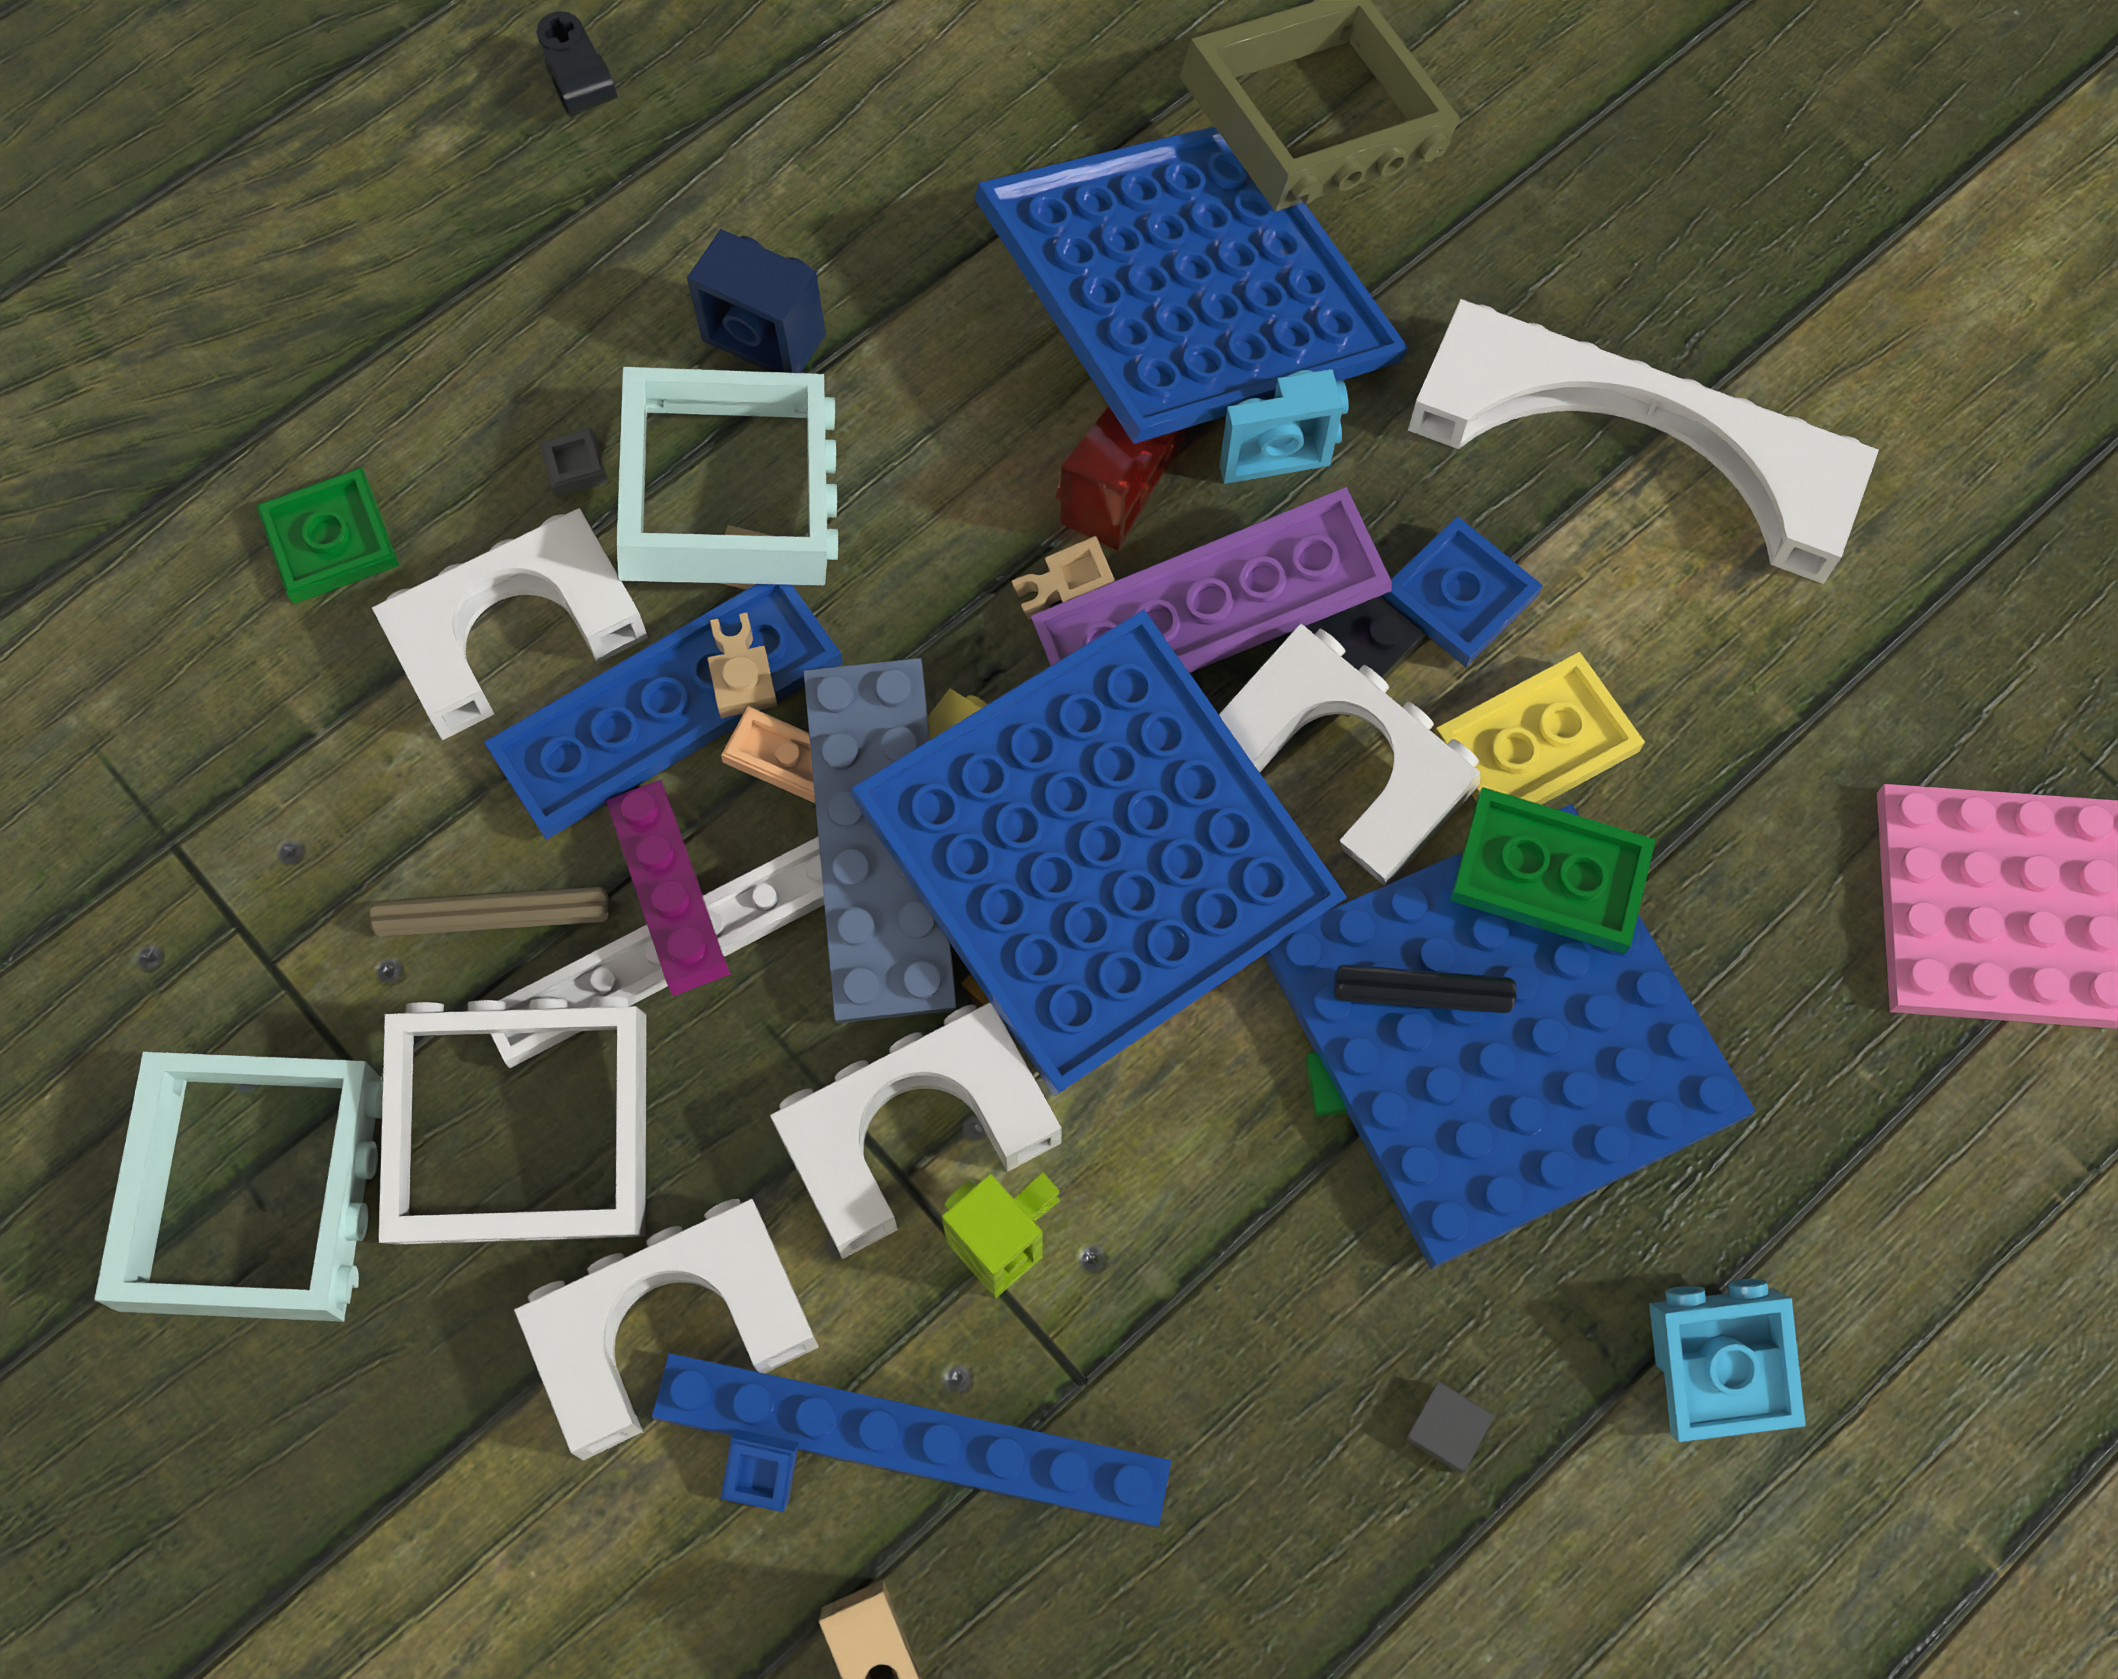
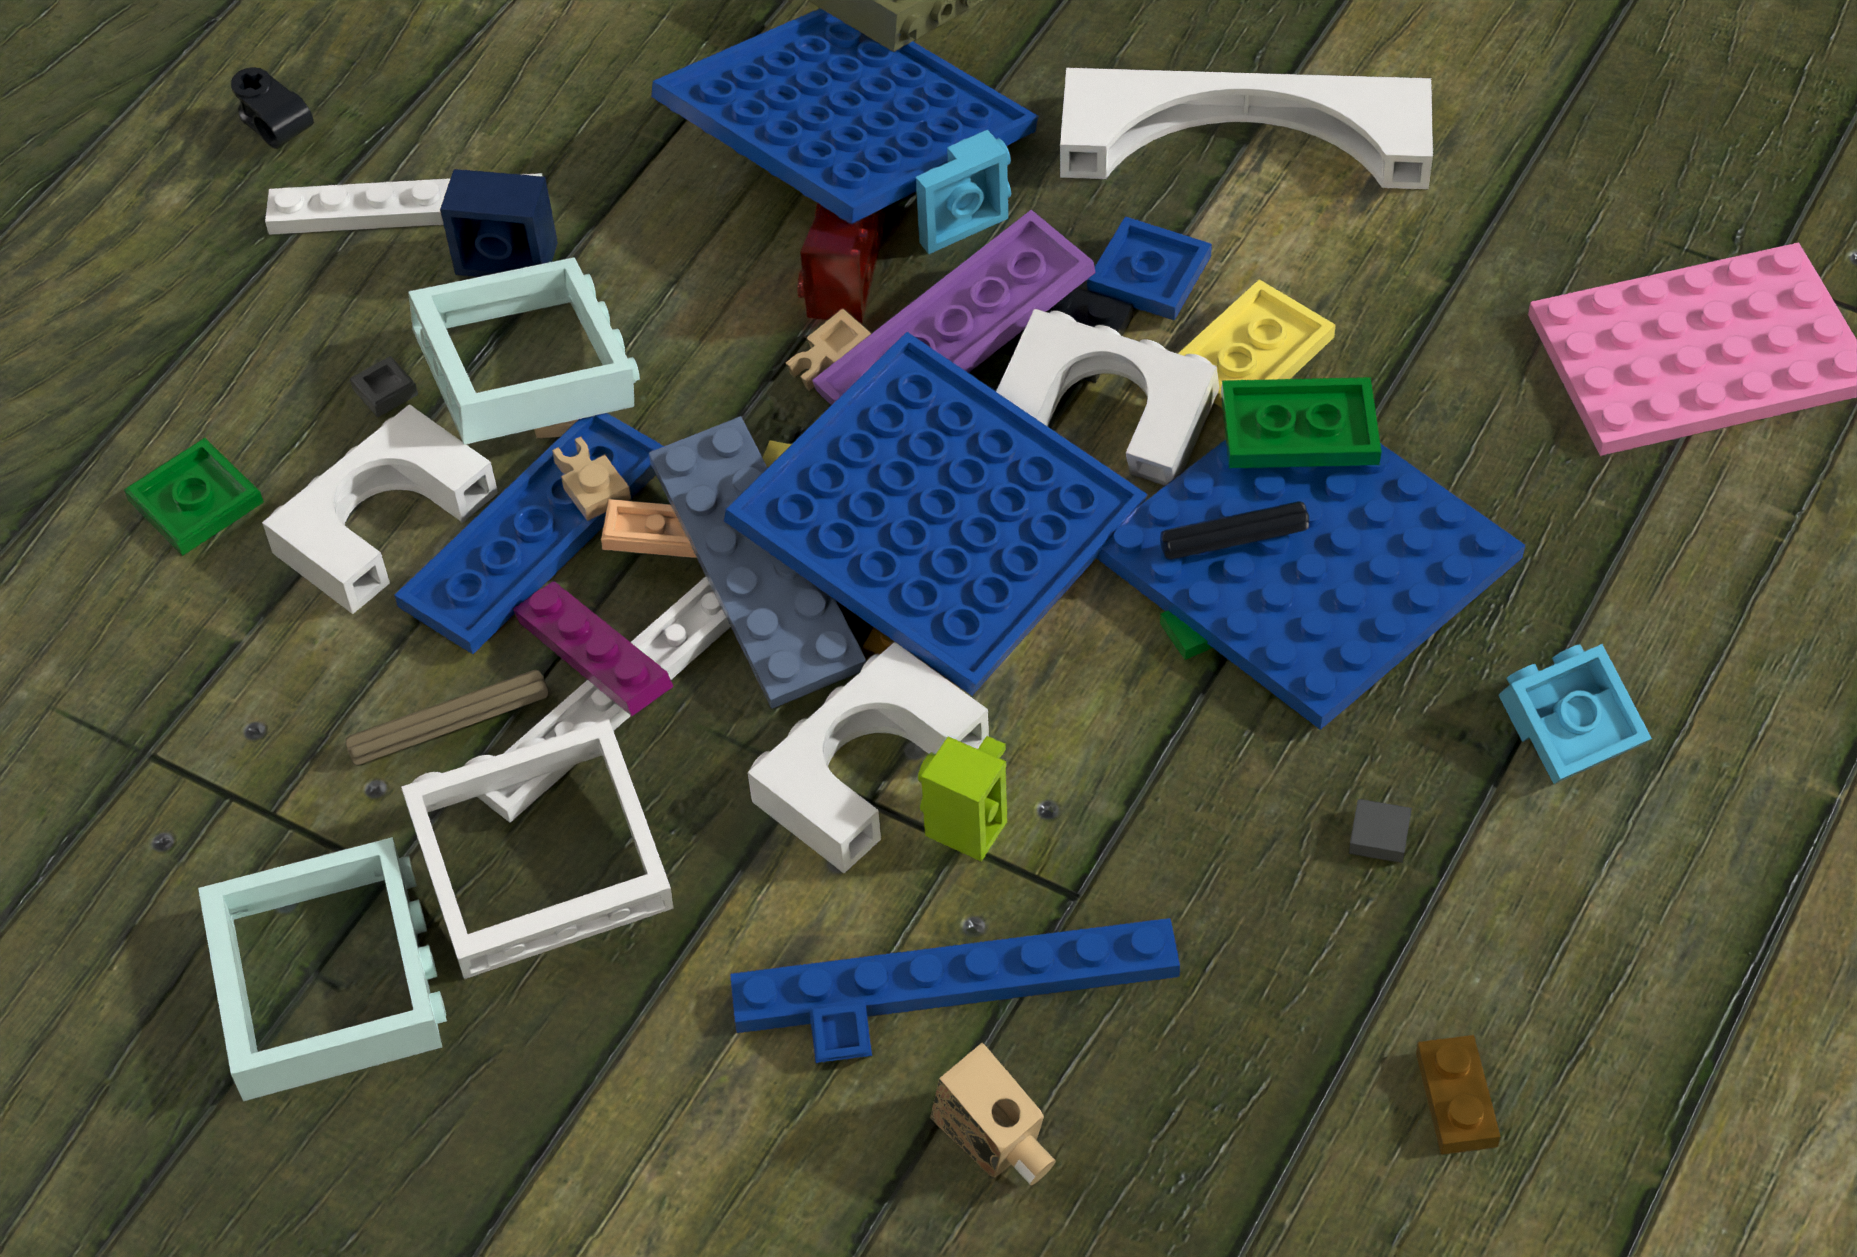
camera: 15 degrees left, 15 degrees down
white arch [514,1199,819,1461] -> none
none -> white plate [265,173,542,235]

